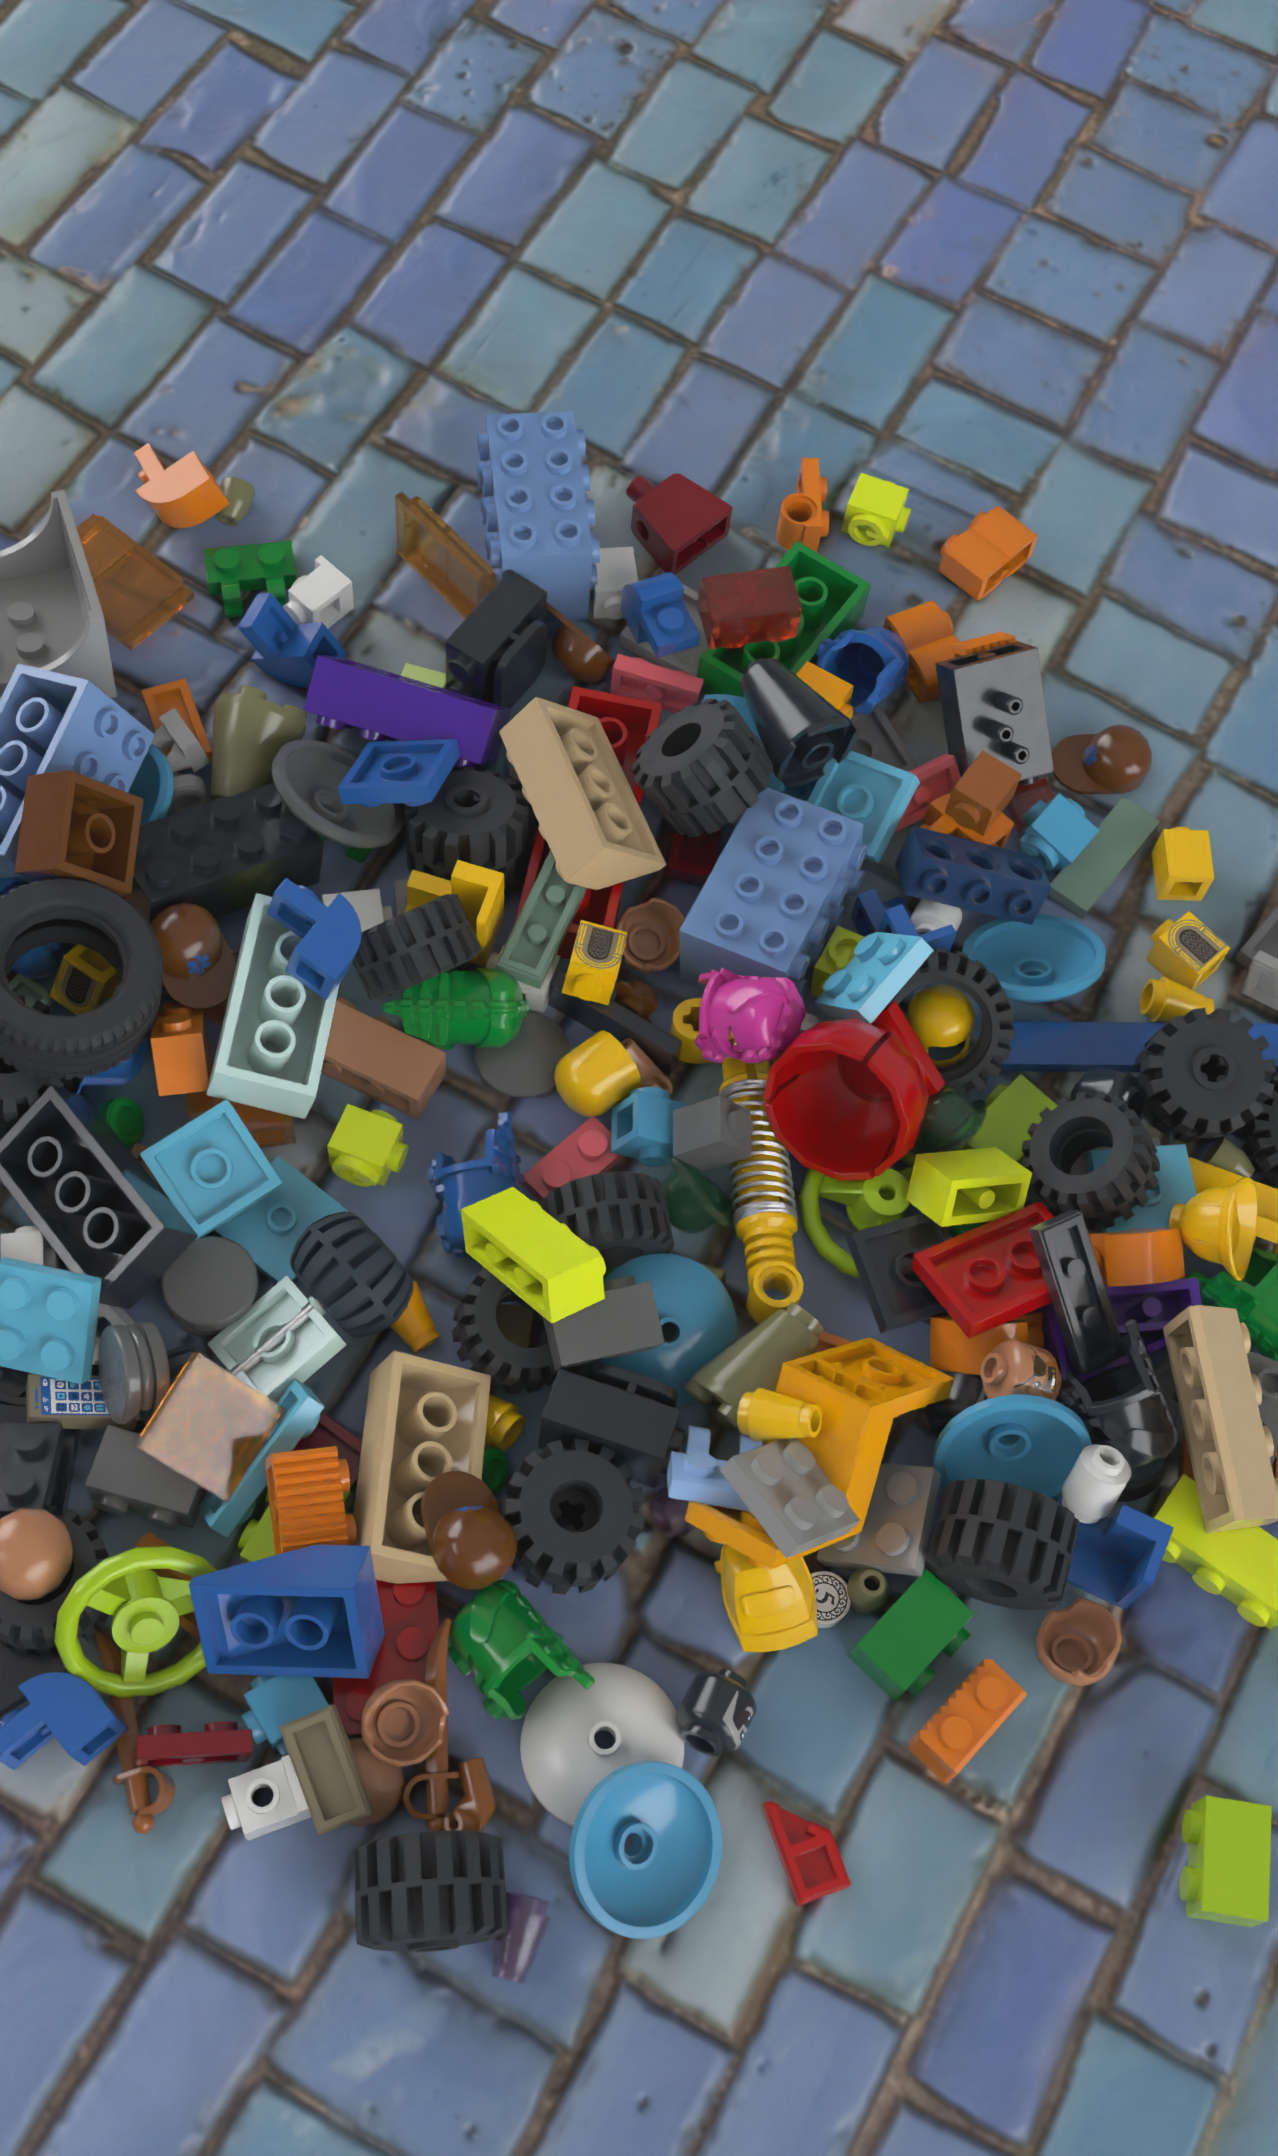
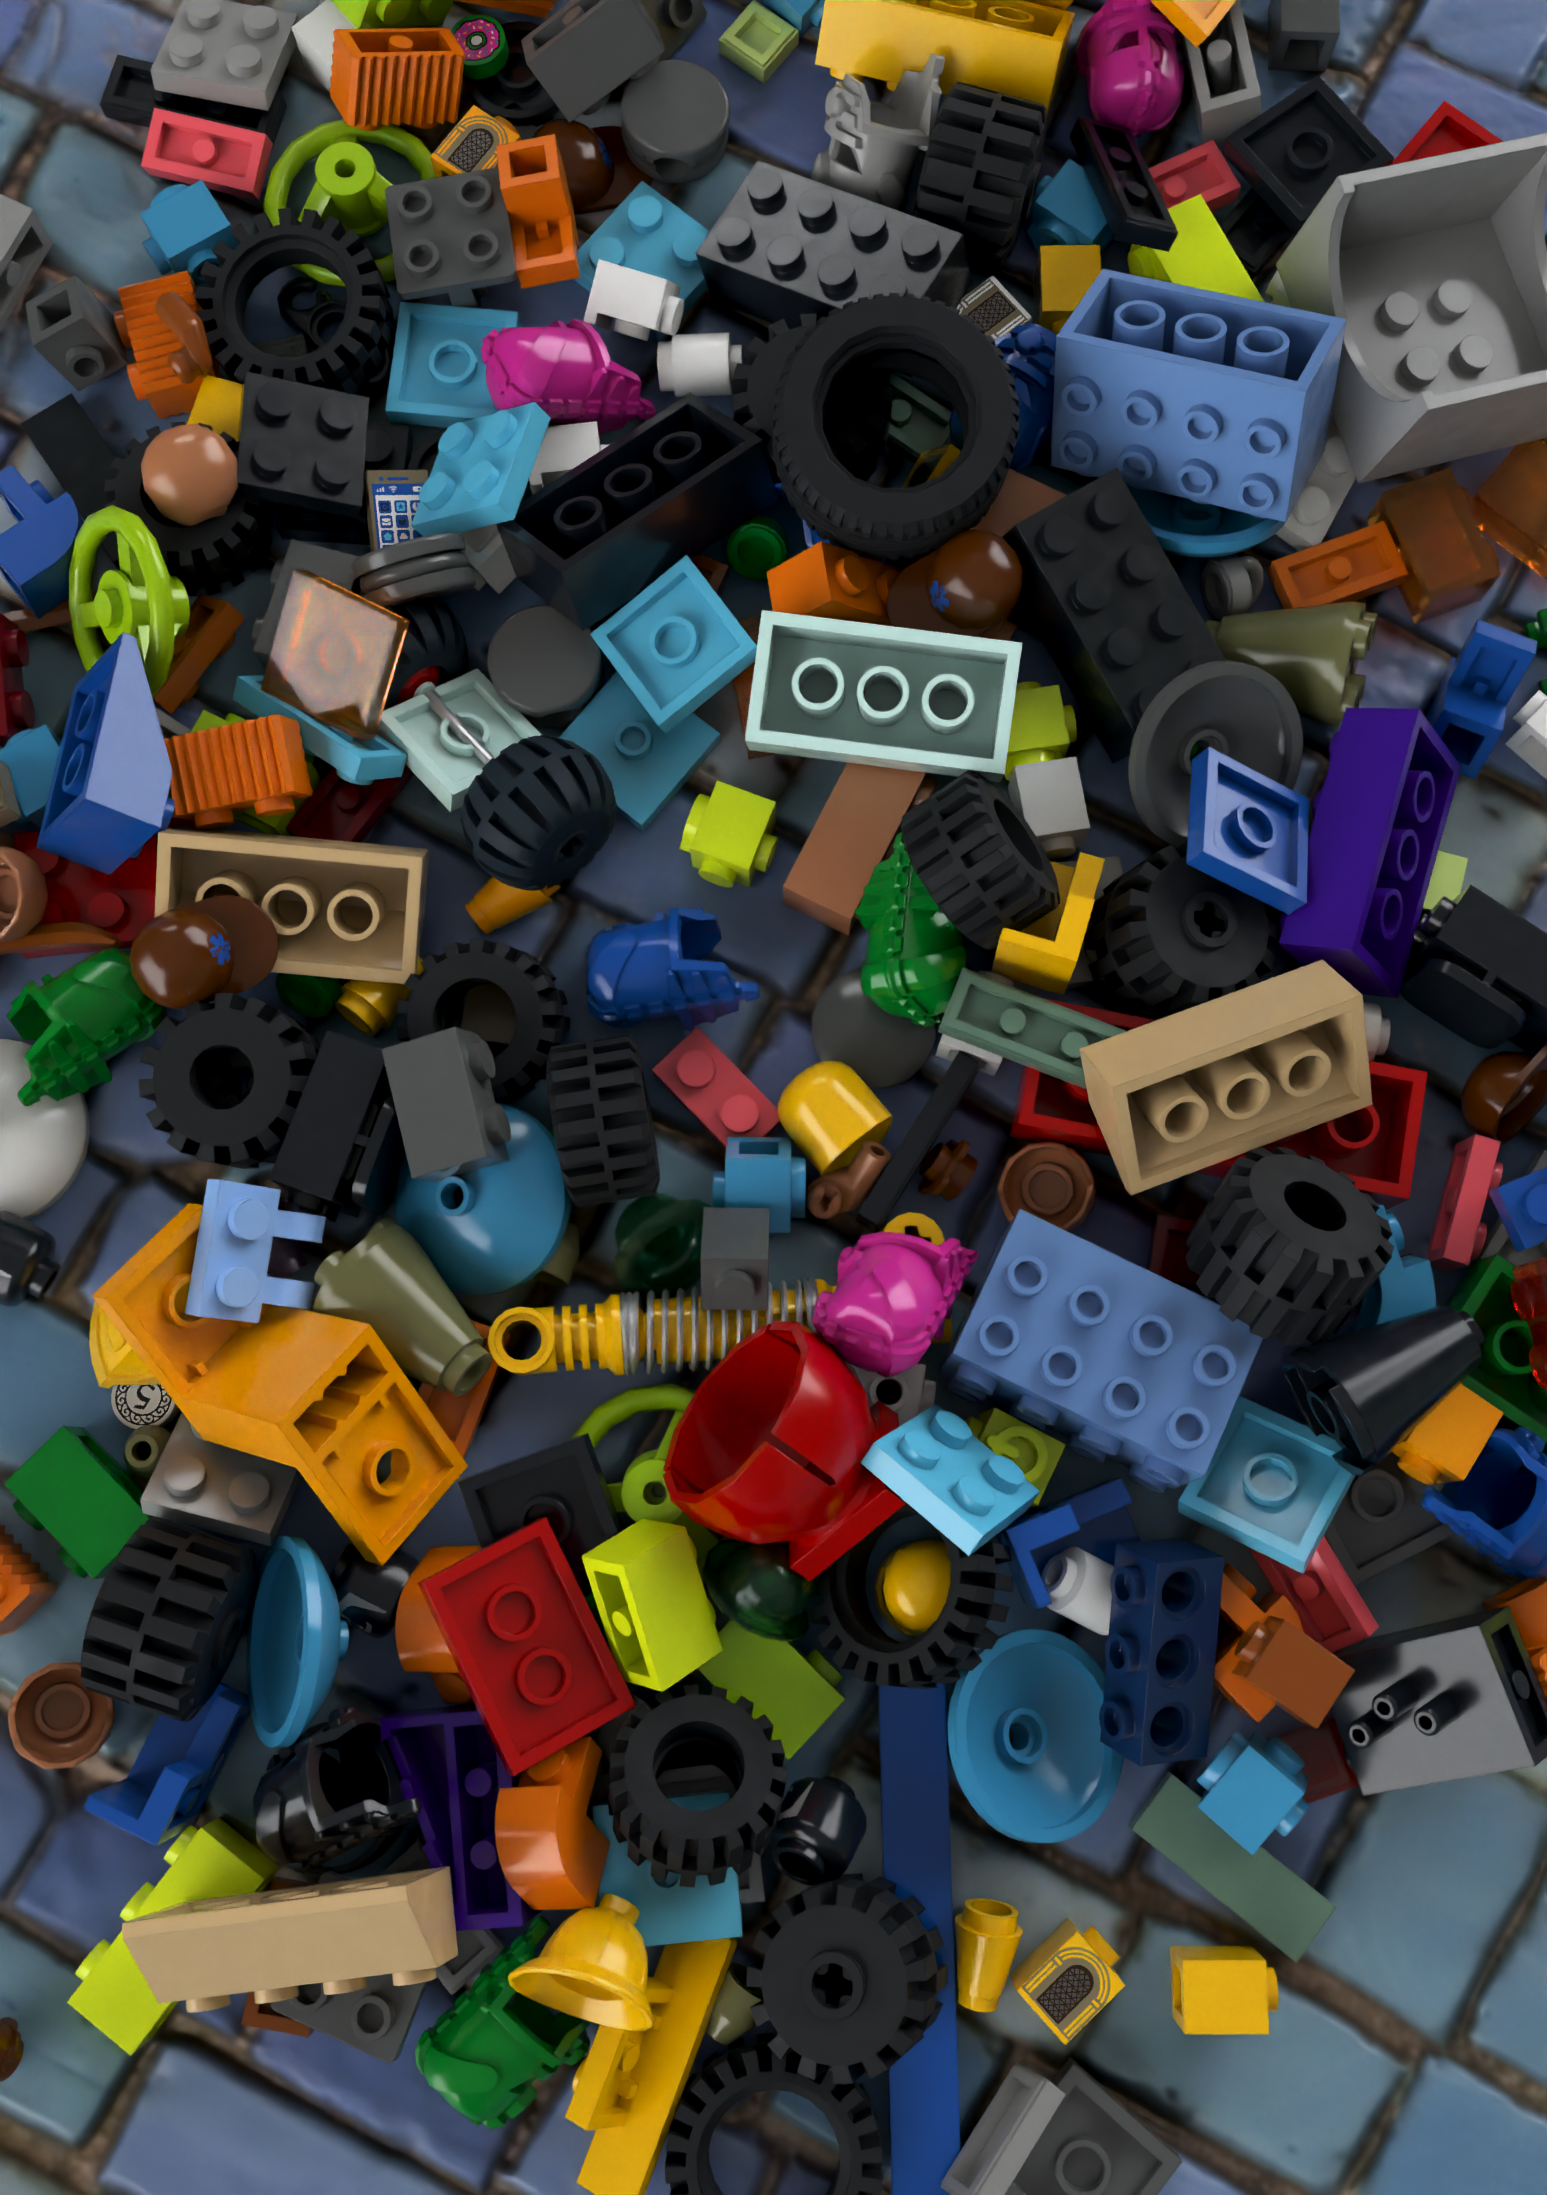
camera: 100 degrees right, 15 degrees up
reddish brown brick [14,770,143,895] -> none
light grey tile [152,708,210,773] -> none
blue brick [266,878,361,1000] -> none
neon yellow brick [461,1187,606,1324] -> none
yellow brick [561,920,628,1005] -> none
light grey plate [720,1438,860,1559] -> none
yellow cone [737,1388,822,1442] -> none
nougat head [980,1340,1062,1401] -> none
black tile [1029,1209,1126,1375] -> none
reddish brown cap [1052,724,1152,795] -> none
white brick [1062,1444,1131,1524] -> none
none -> clear orange brick [1366,468,1501,624]

